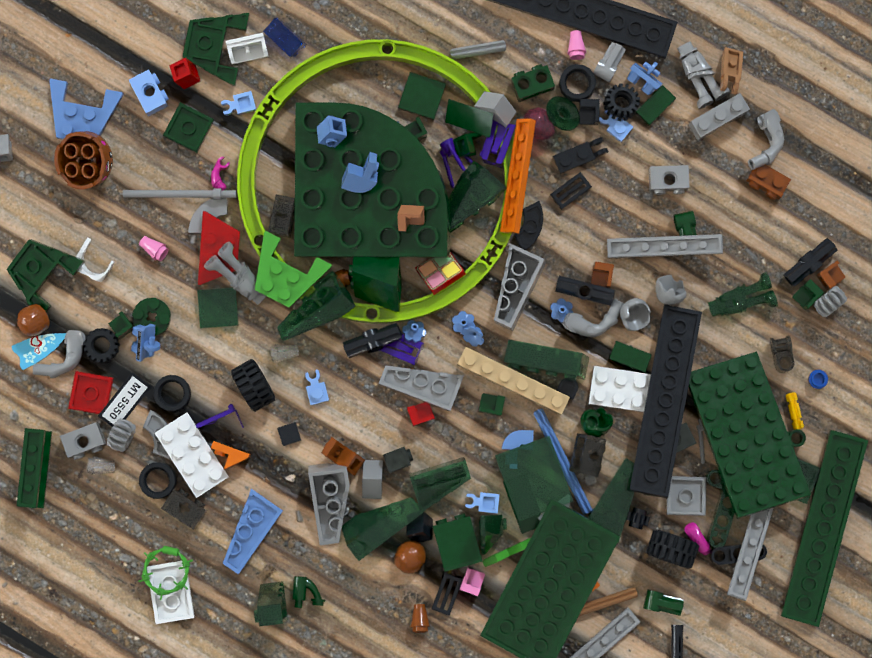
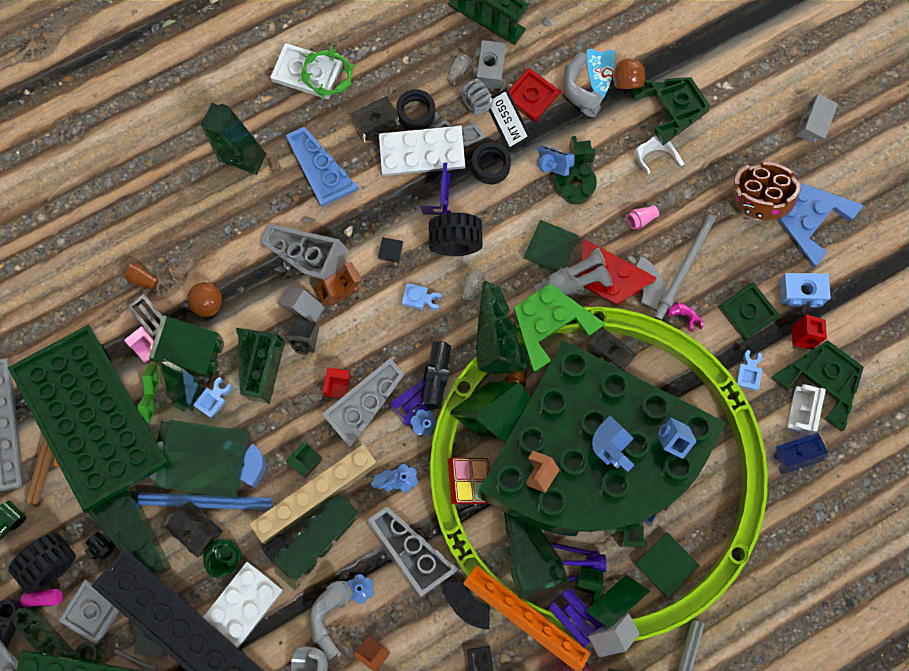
camera: 120 degrees right, 10 degrees down
black tyre [83,328,120,363] -> none
orange slope [211,441,251,470] -> none
dark green plant [292,576,325,608] -> none
clear green wedge [342,497,423,561] -> none
black panel [406,511,433,543] -> none
black piece [555,275,615,306] -> none
dark green tile [609,341,652,373] -> none

